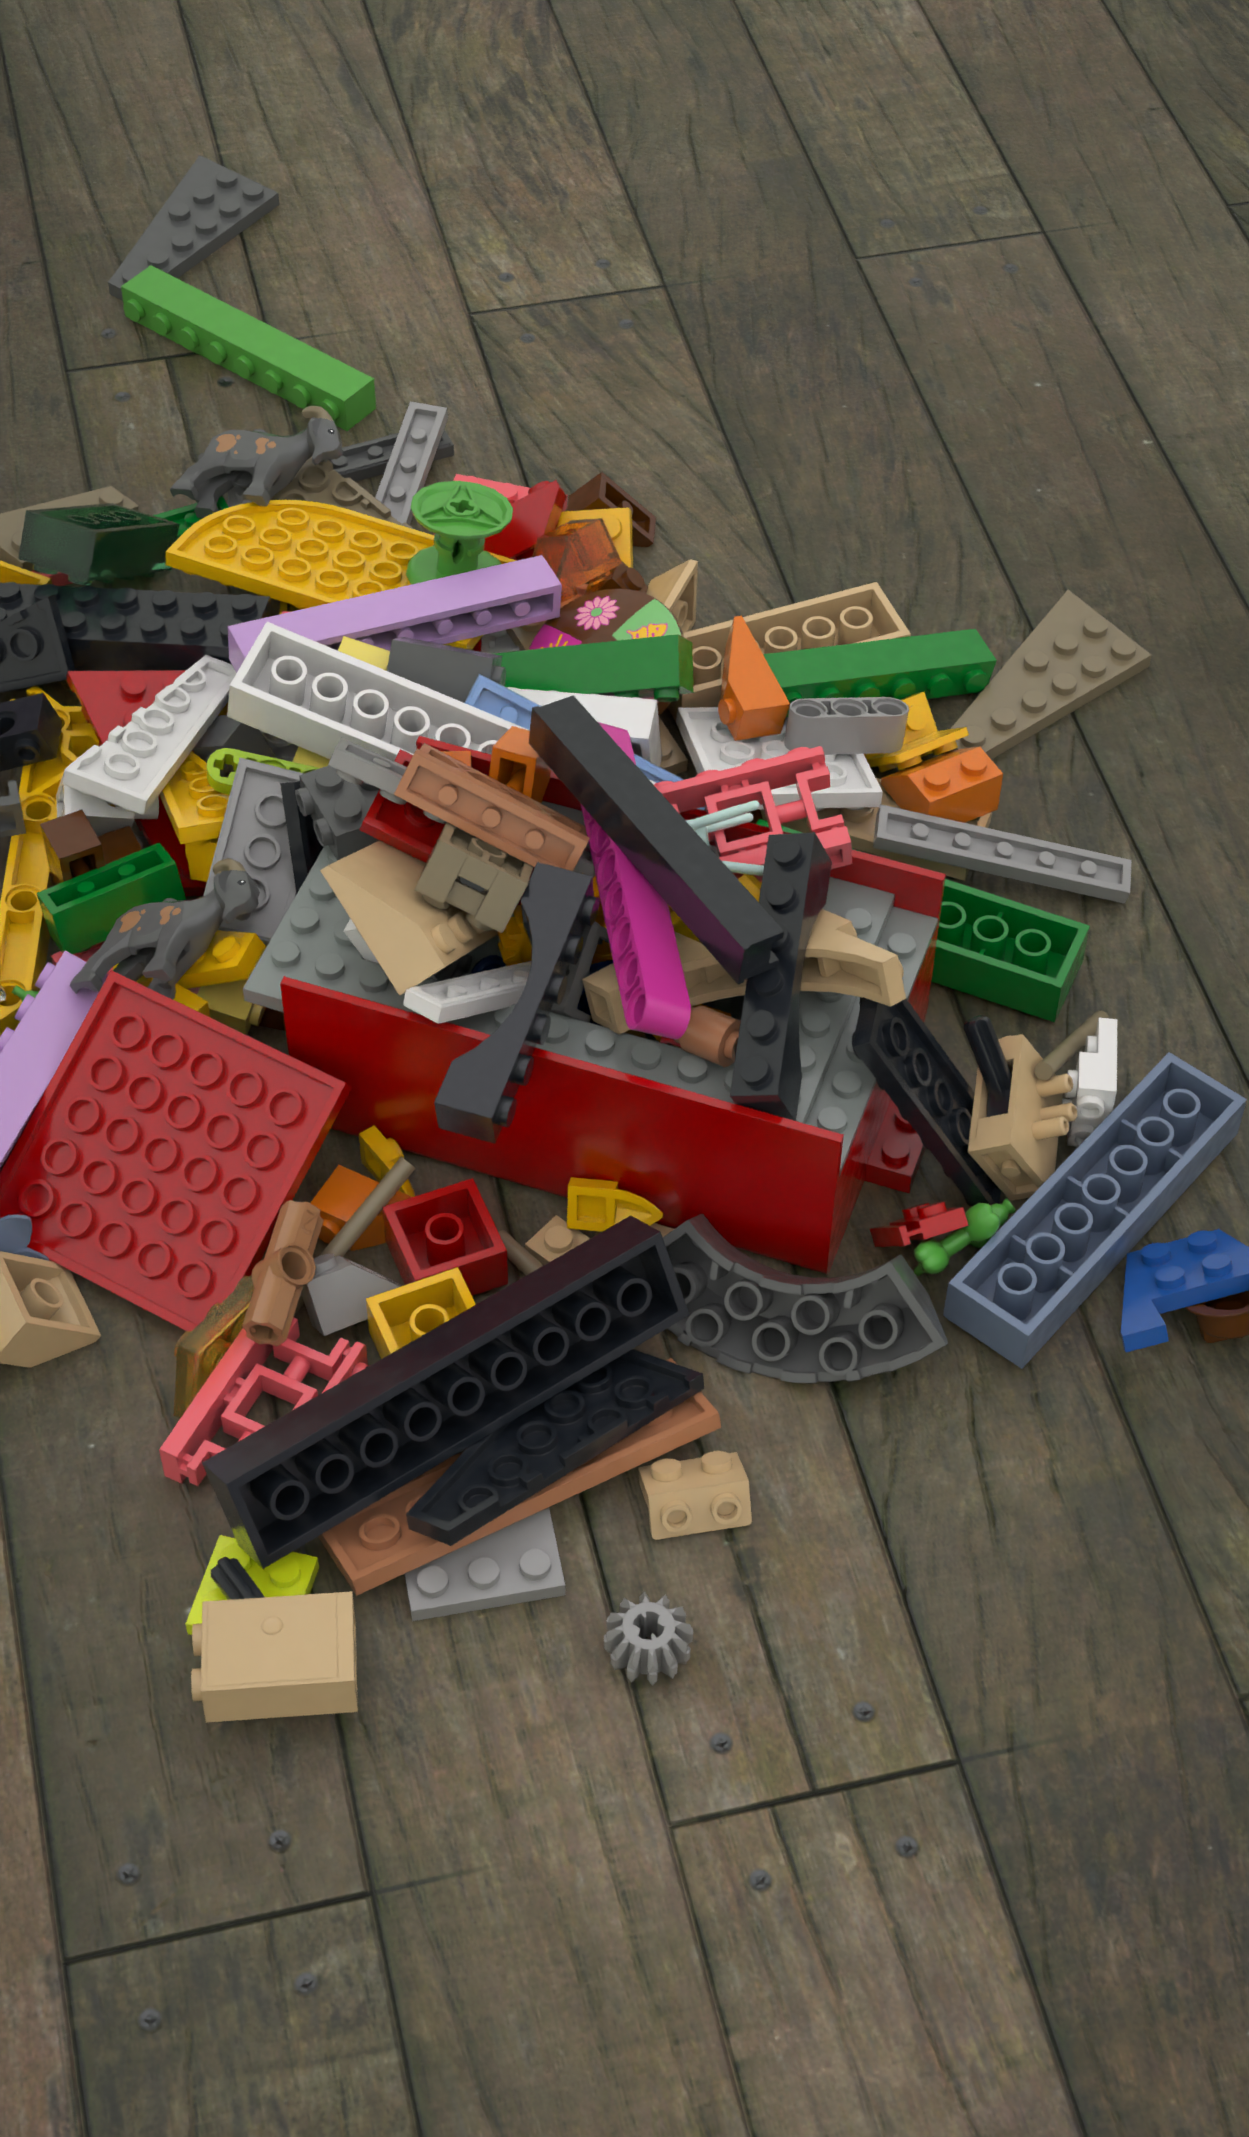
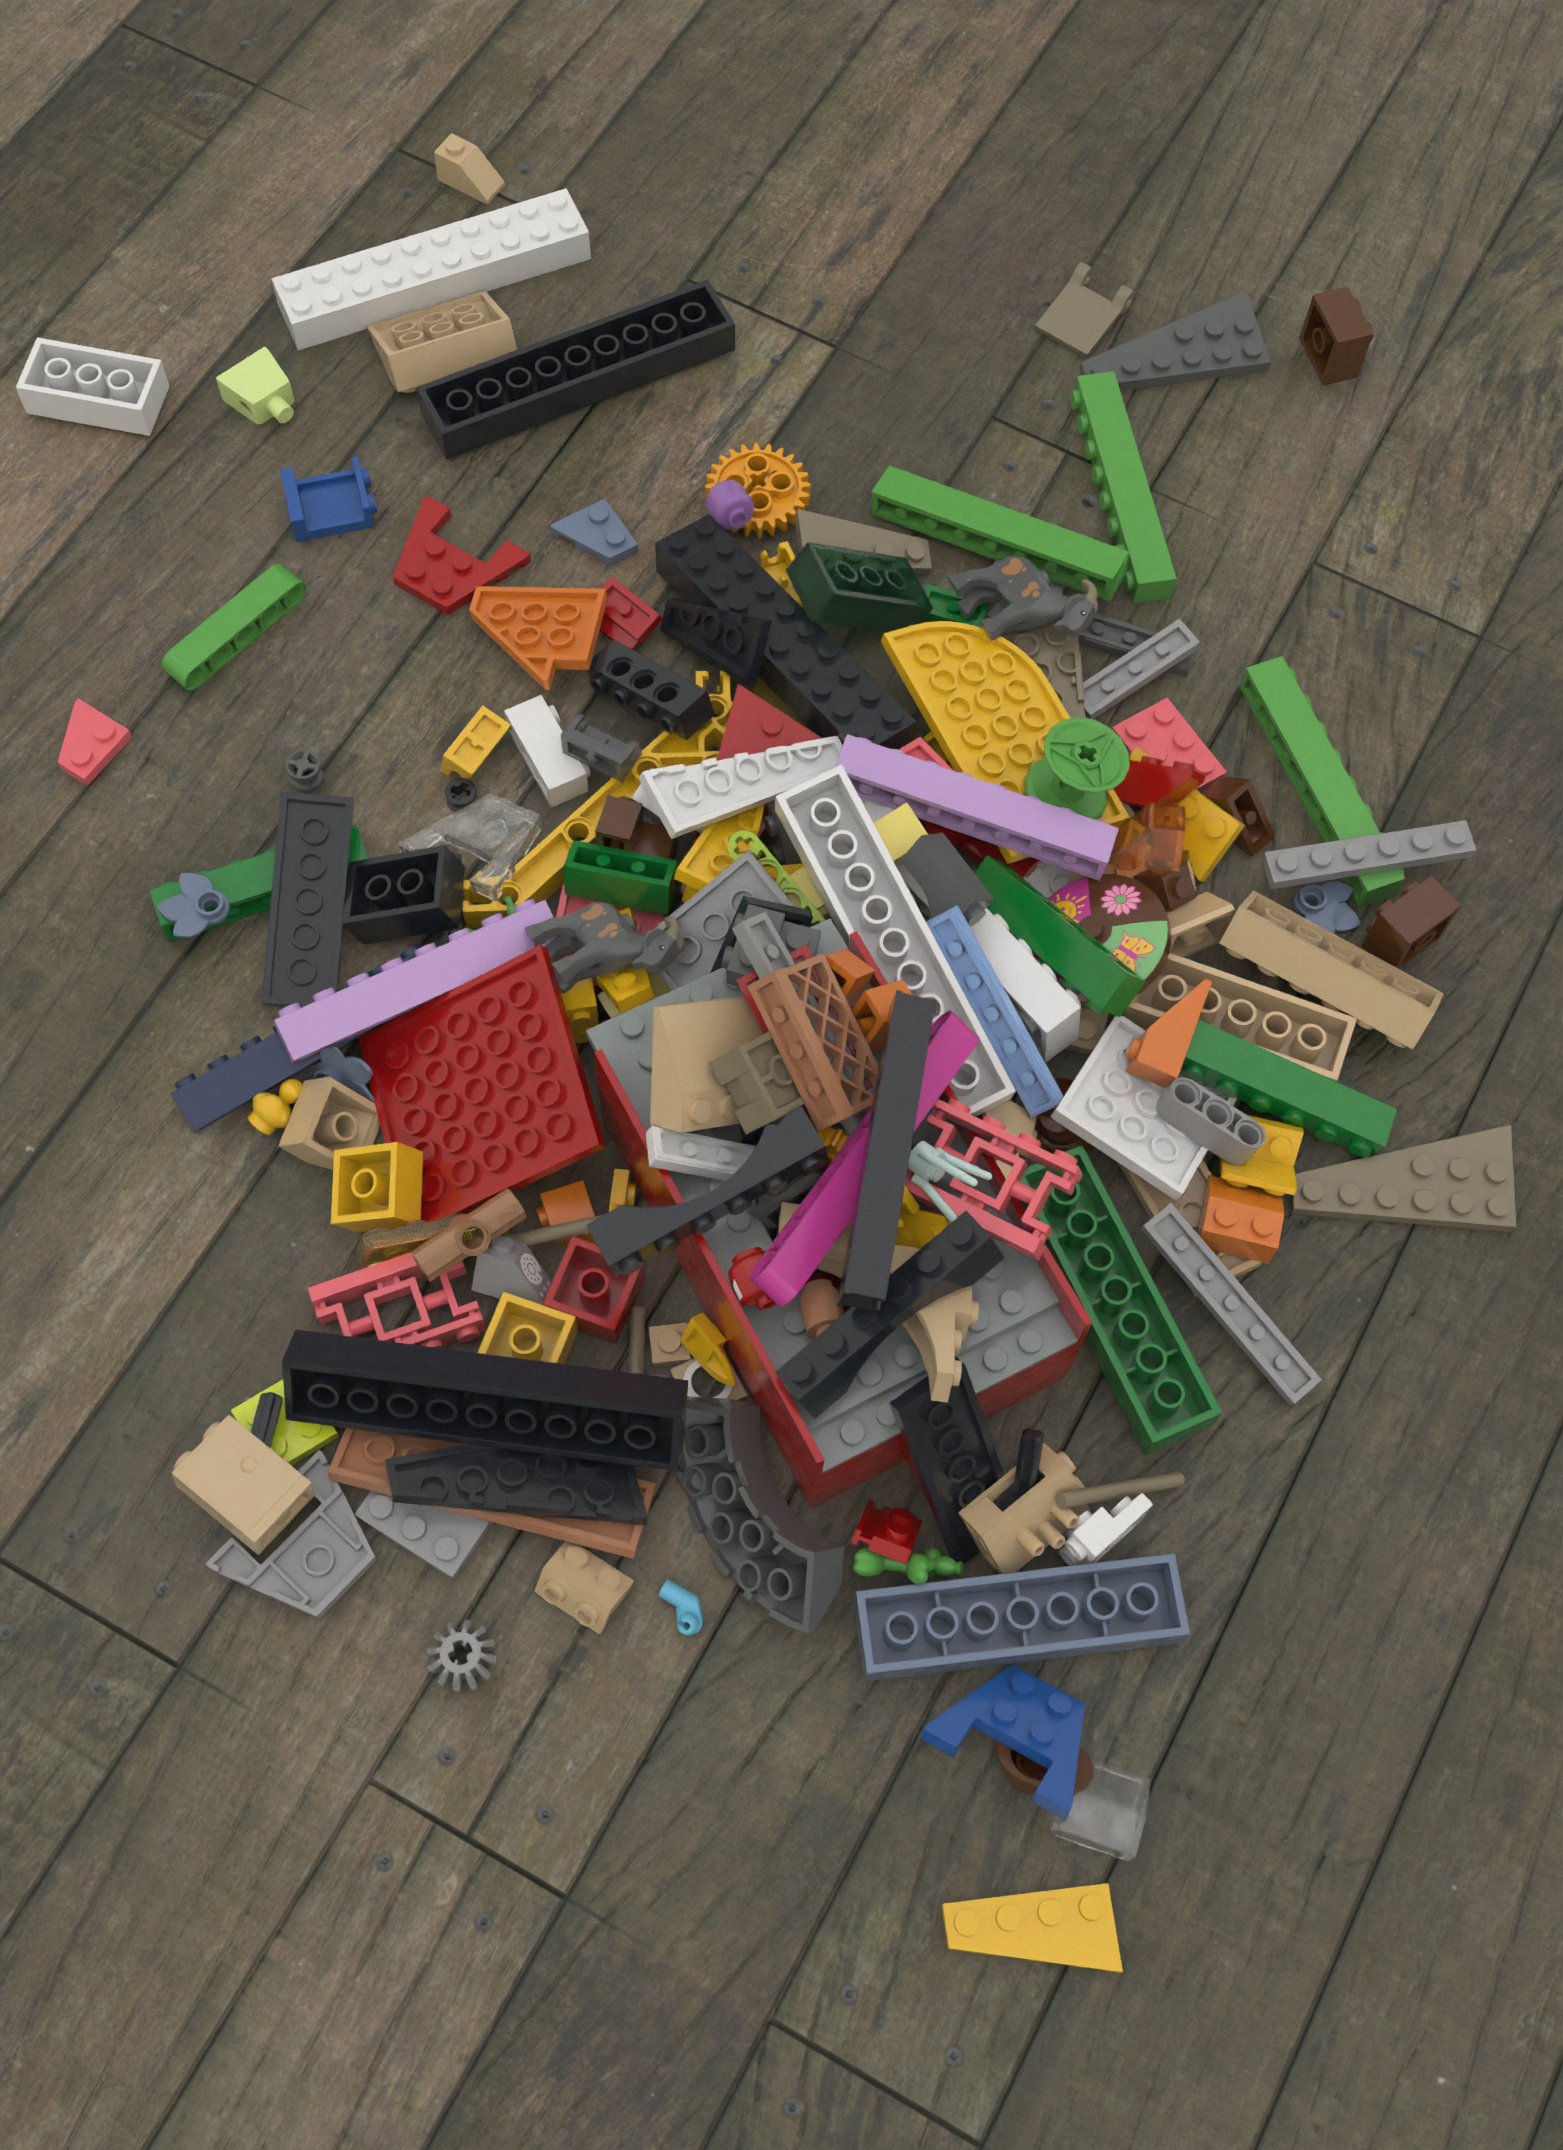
camera: 40 degrees right, 15 degrees up
none -> light grey wing [205,1450,377,1619]
none -> yellow brick [331,1142,423,1232]
none -> medium azure arm [658,1579,704,1636]
none -> red head [728,1247,777,1311]
none -> bright green brick [872,466,1129,602]
none -> dark tan flag [1035,262,1134,358]
none -> tan brick [1219,890,1444,1049]
none -> bright green brick [1239,656,1405,908]
none -> light grey plate [1262,820,1477,889]
none -> sand blue plate [1293,881,1360,934]
none -> reddish brown brick [1299,287,1373,386]
none -> reddish brown brick [1362,875,1461,969]

